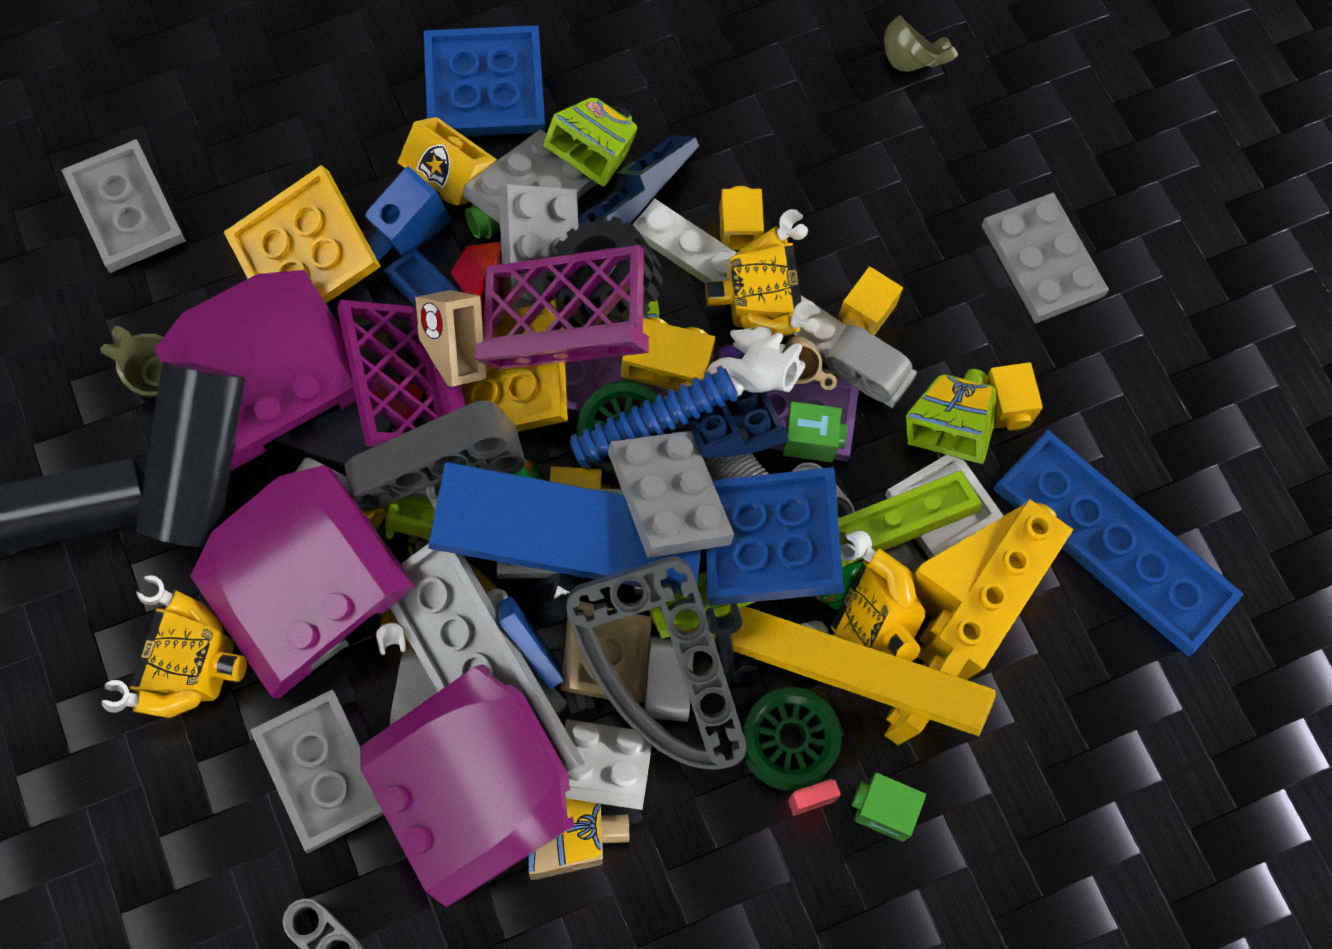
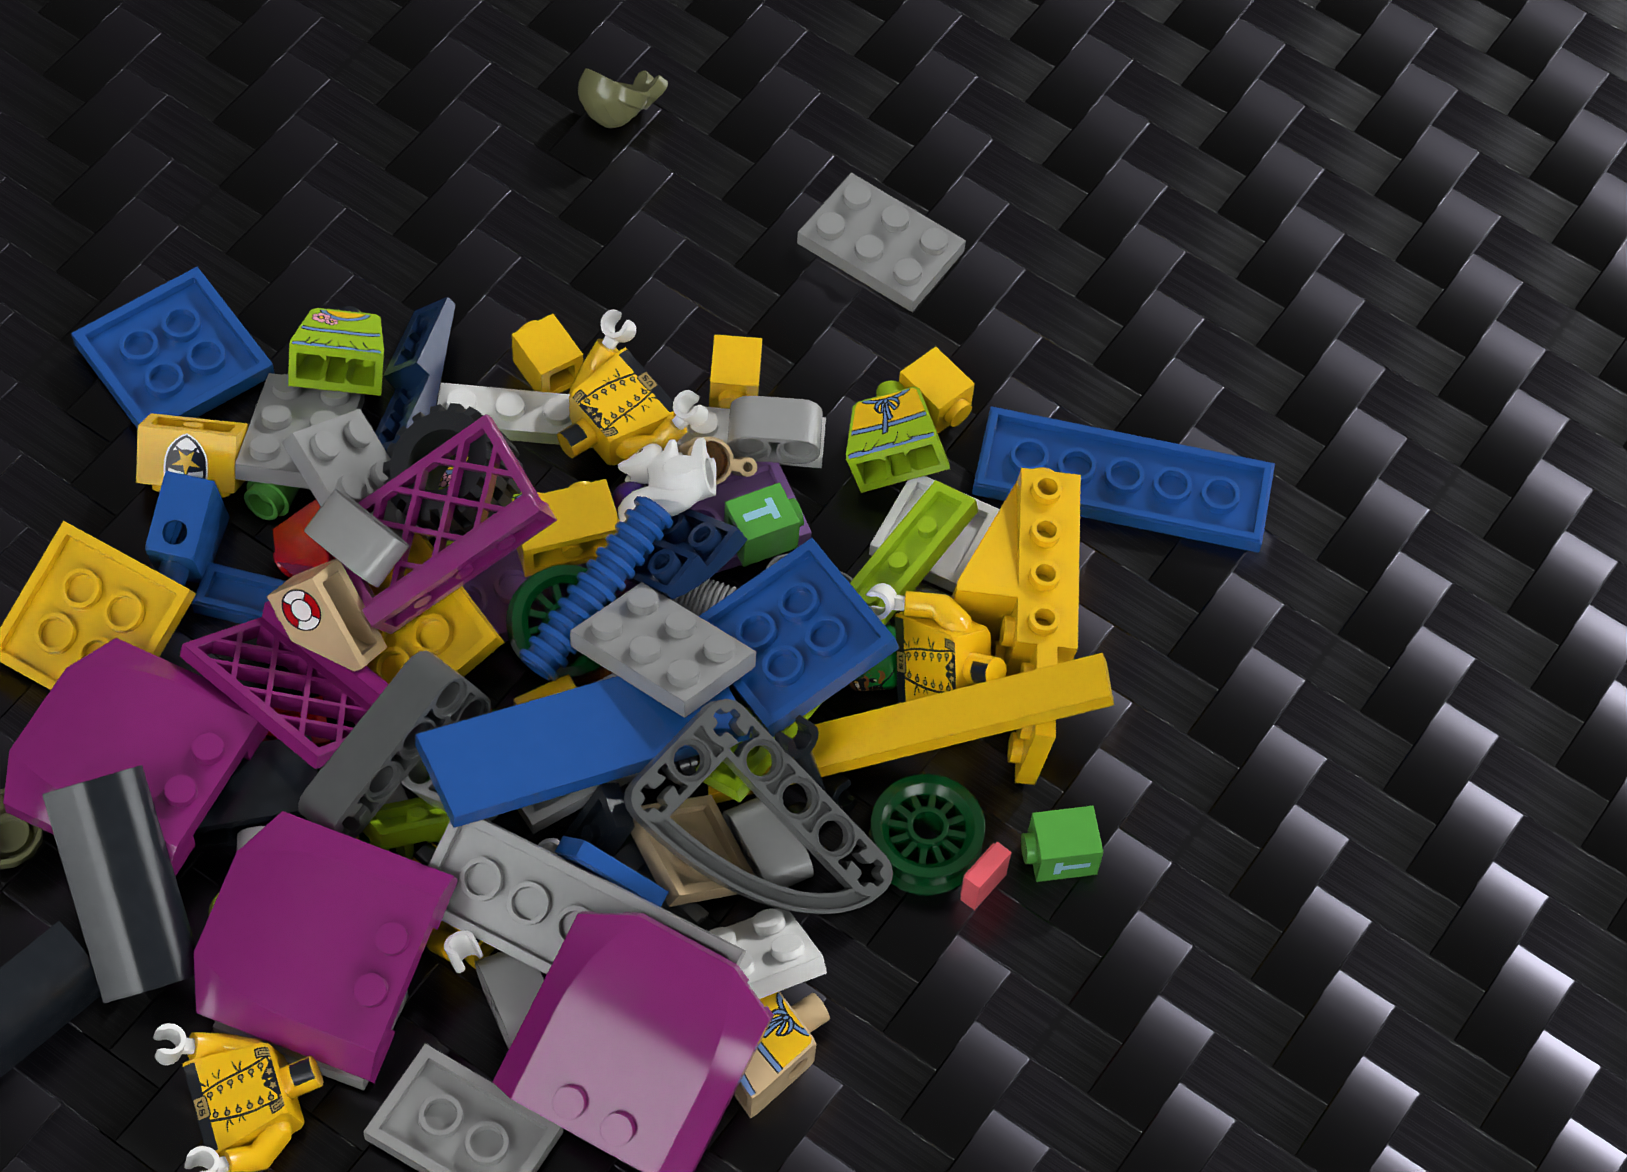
camera: 30 degrees left, 10 degrees down
none -> light grey beam [304,489,409,587]

